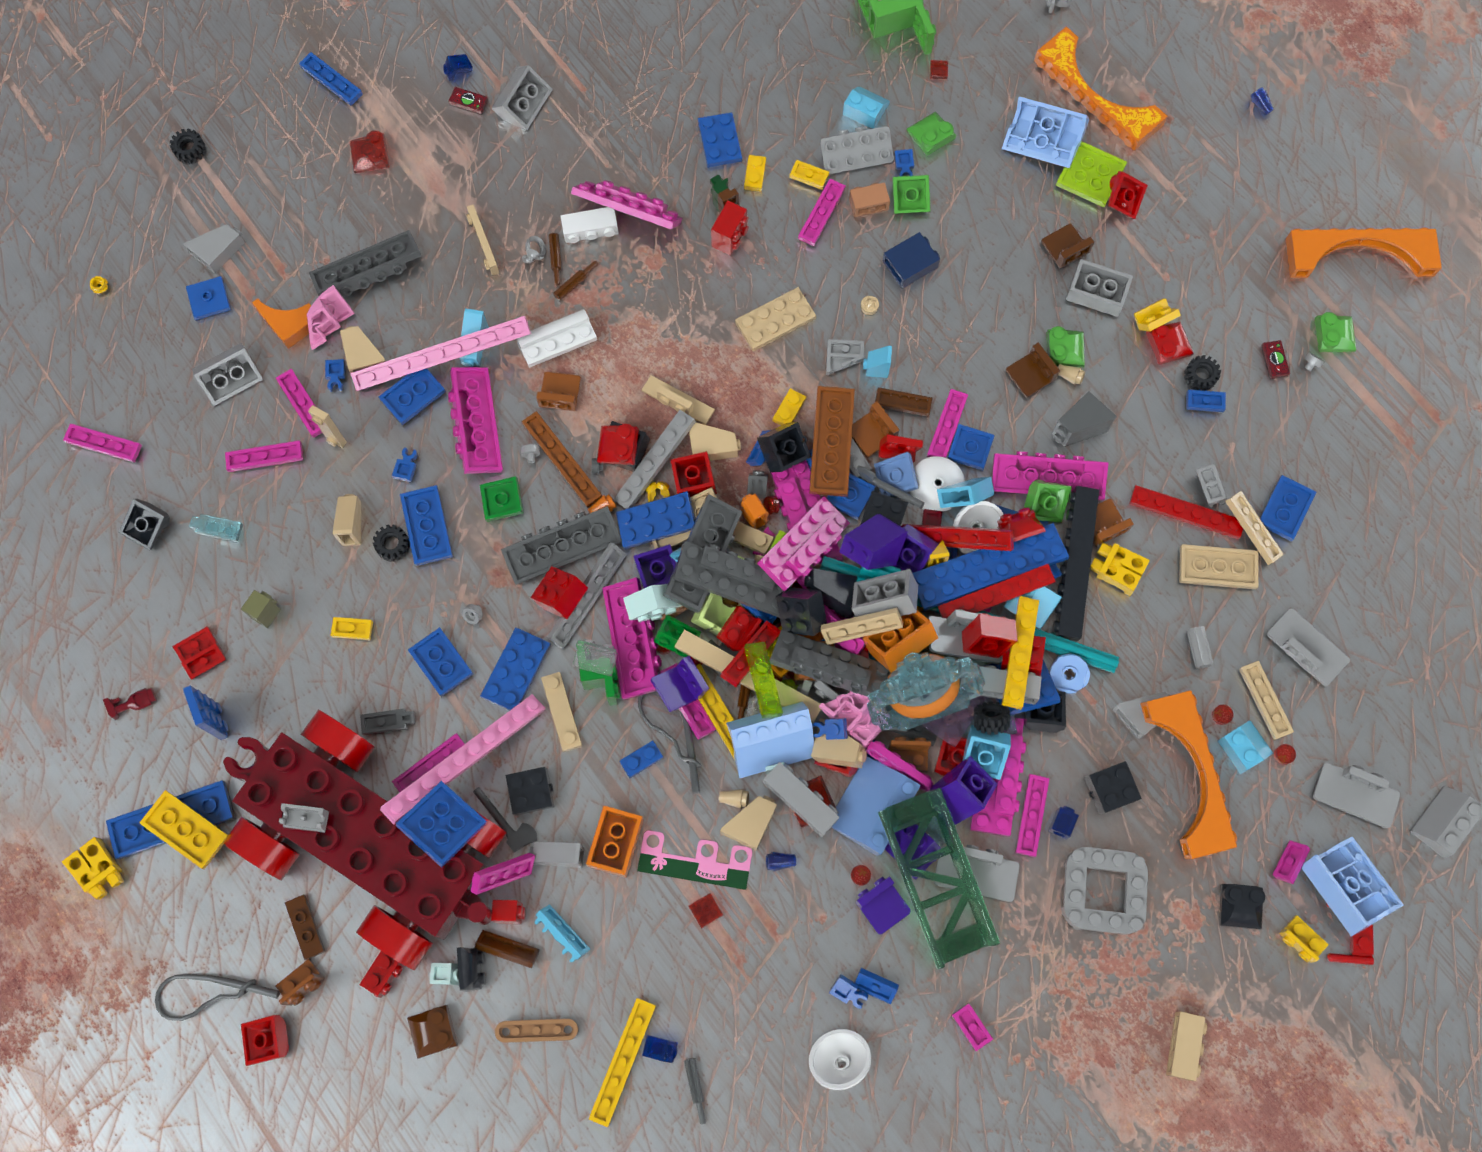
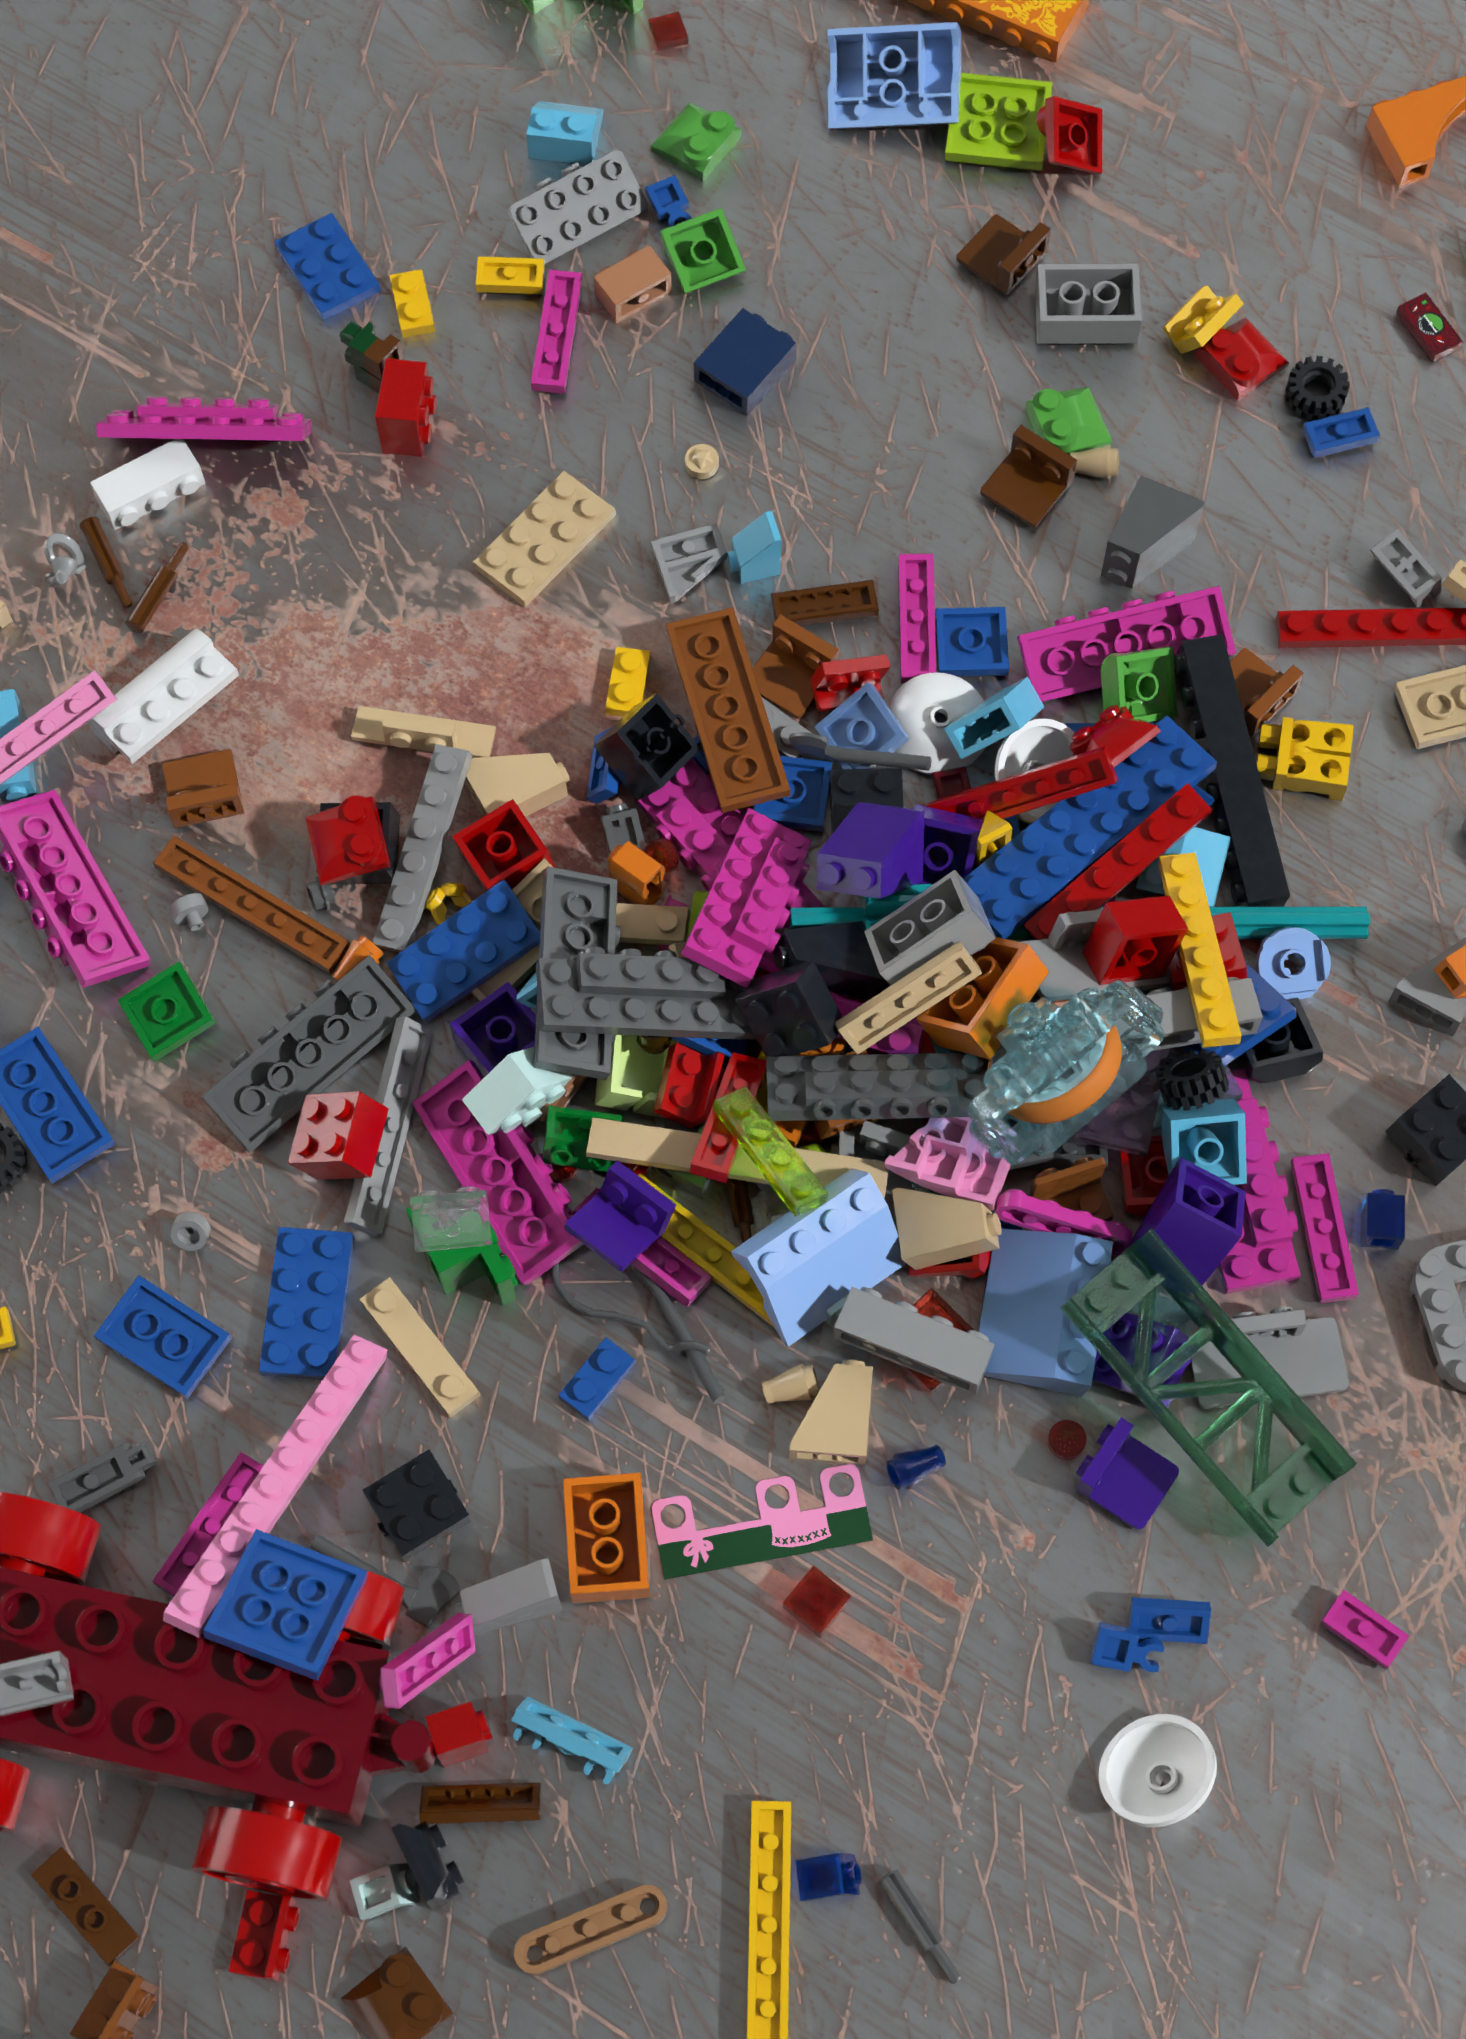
camera: 20 degrees left, 5 degrees down
blue plate [812,718,848,740] -> none

